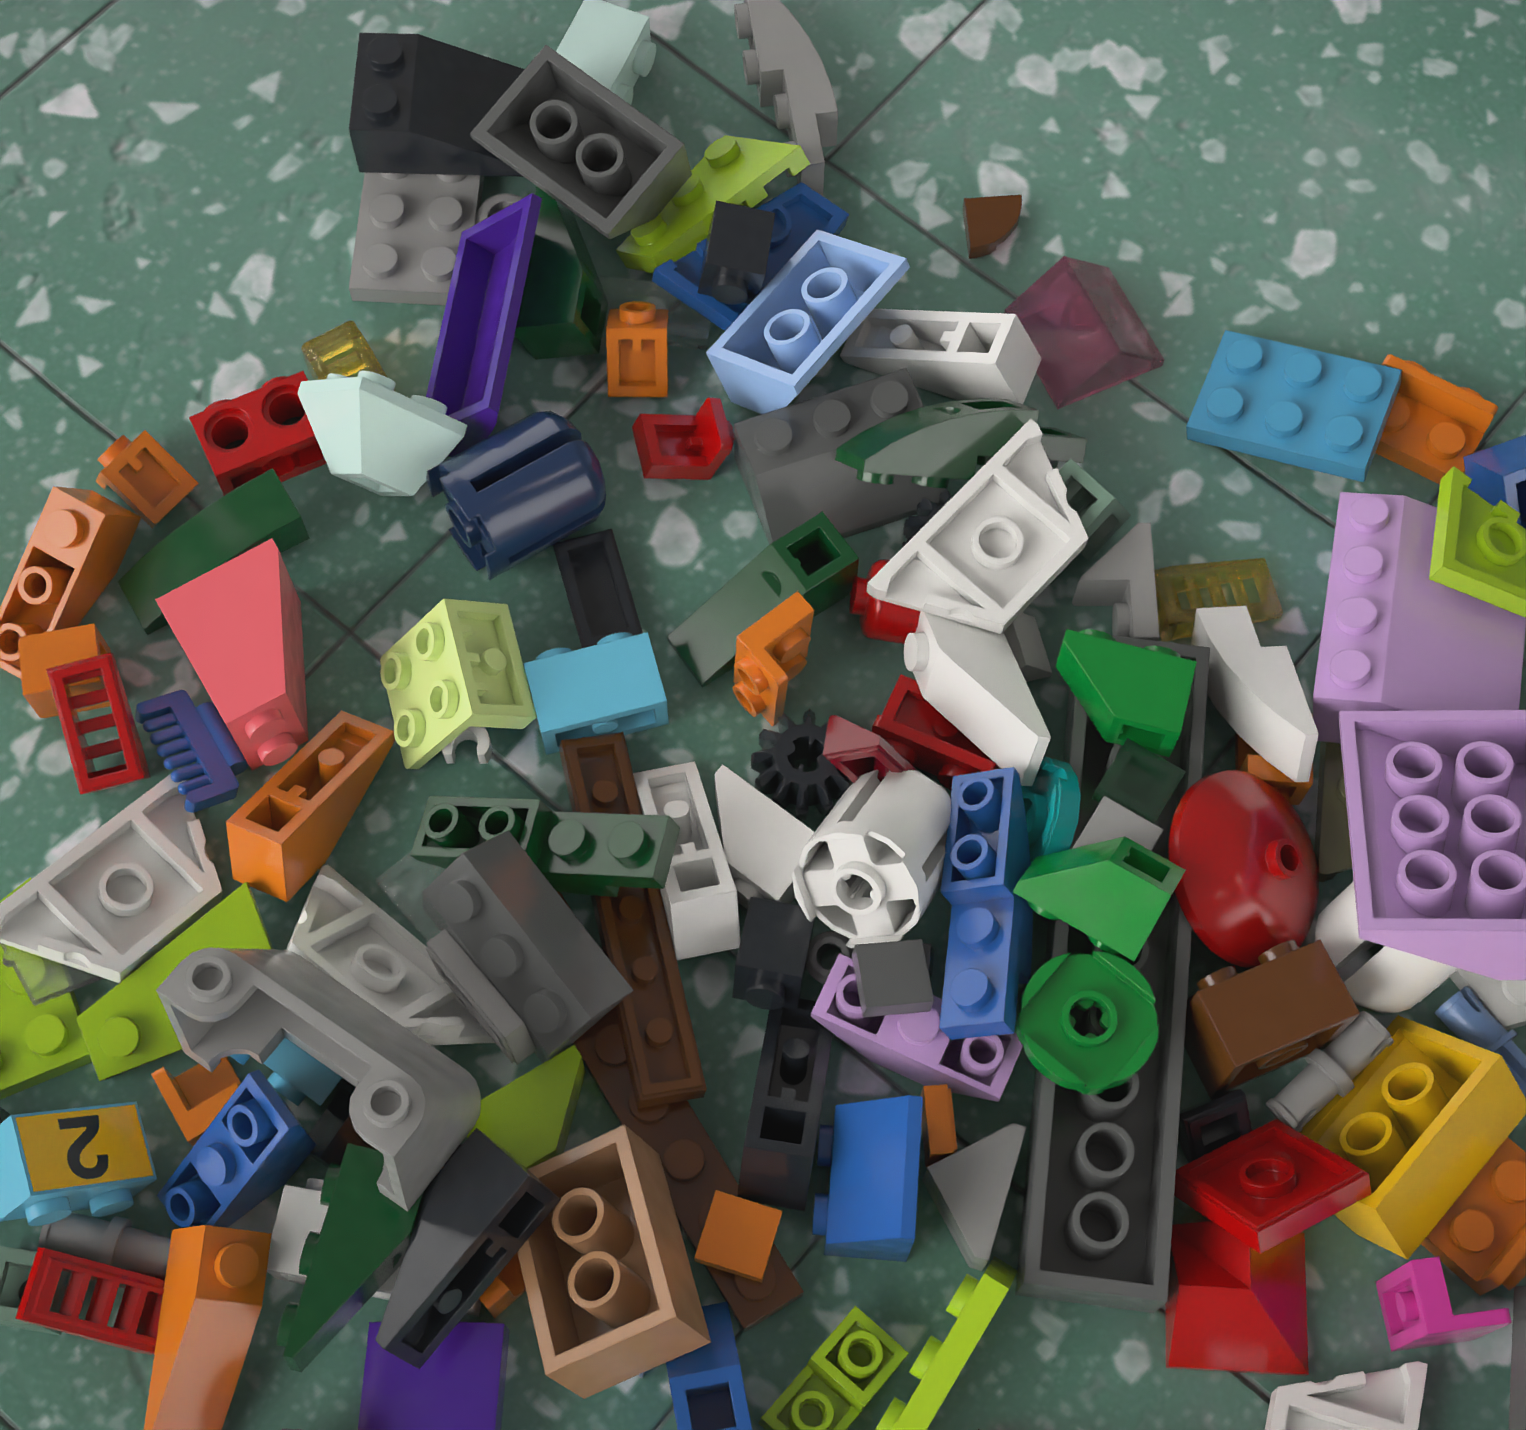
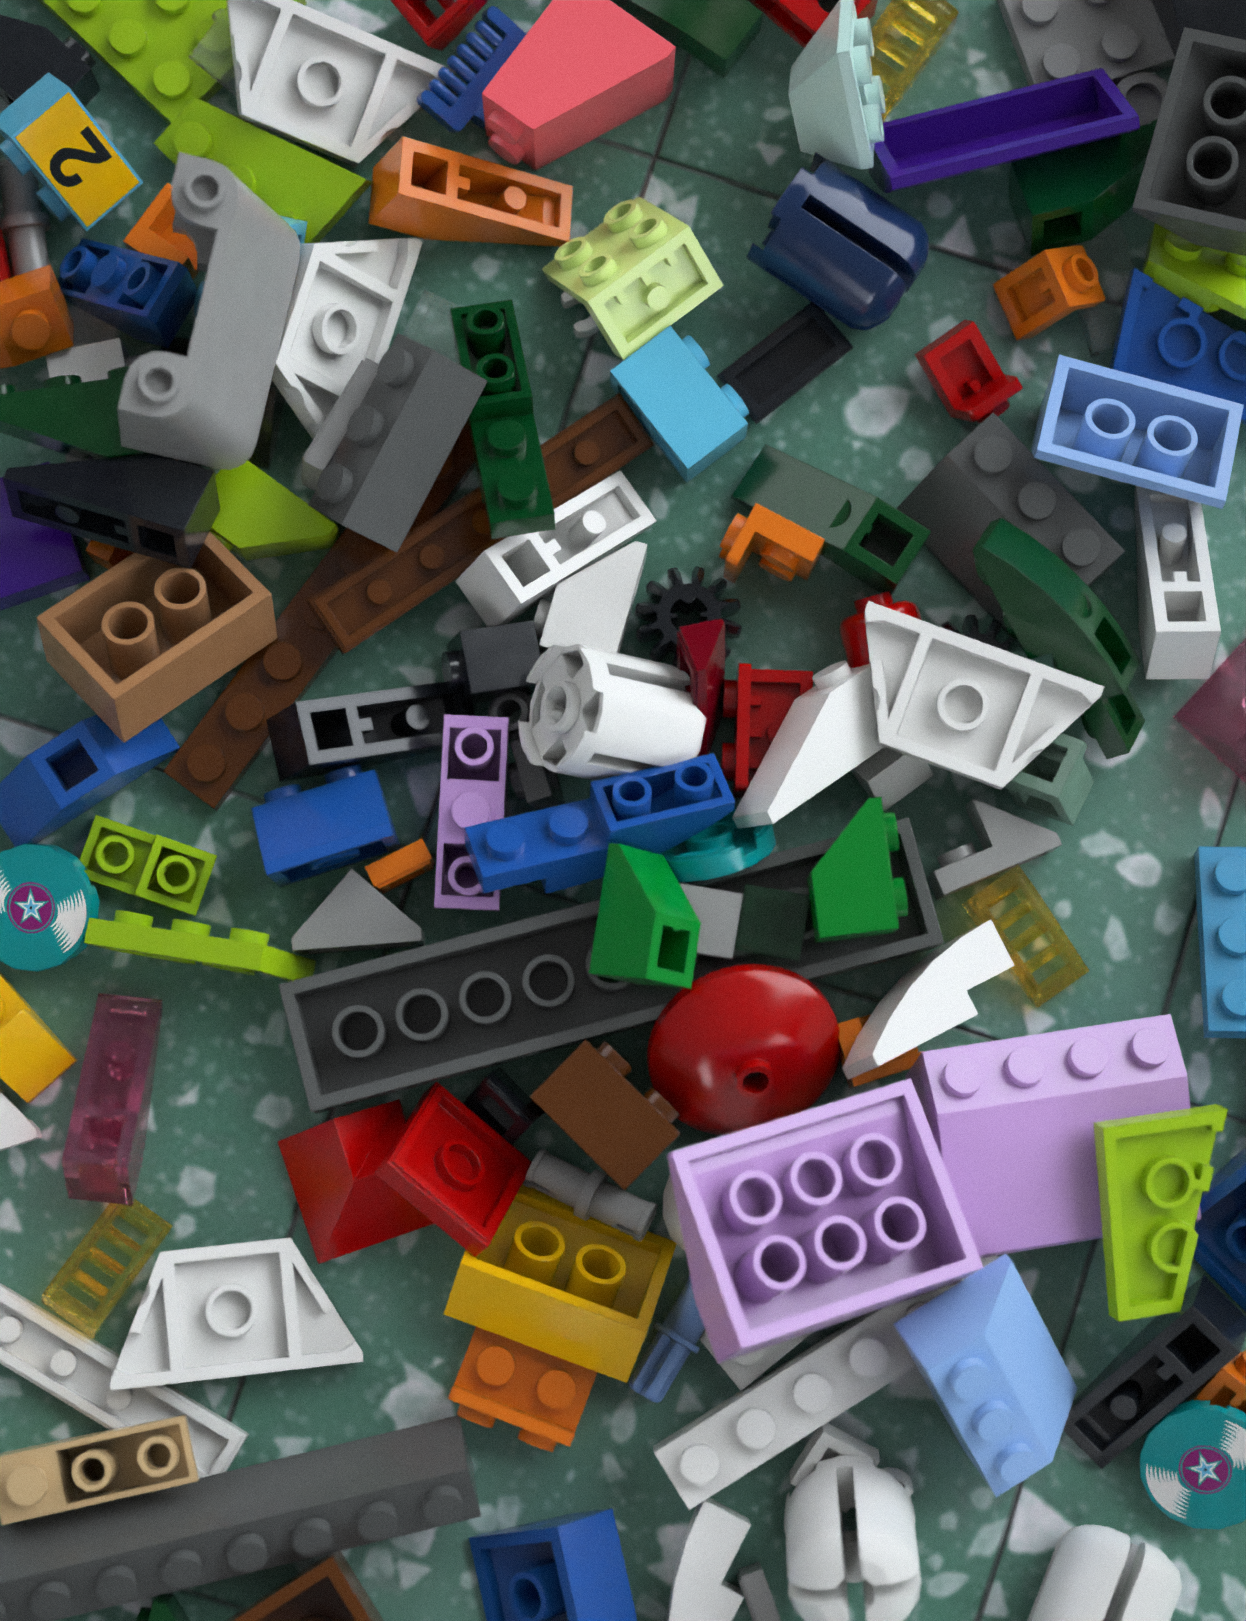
camera: 65 degrees right, 15 degrees up
orange tile [694,1190,783,1283] -> none
black brick [697,200,775,305] -> none
dark grey tile [852,939,934,1017] -> none
green plate [1016,951,1159,1095] -> none
dark pink panel [1375,1256,1512,1352] -> none

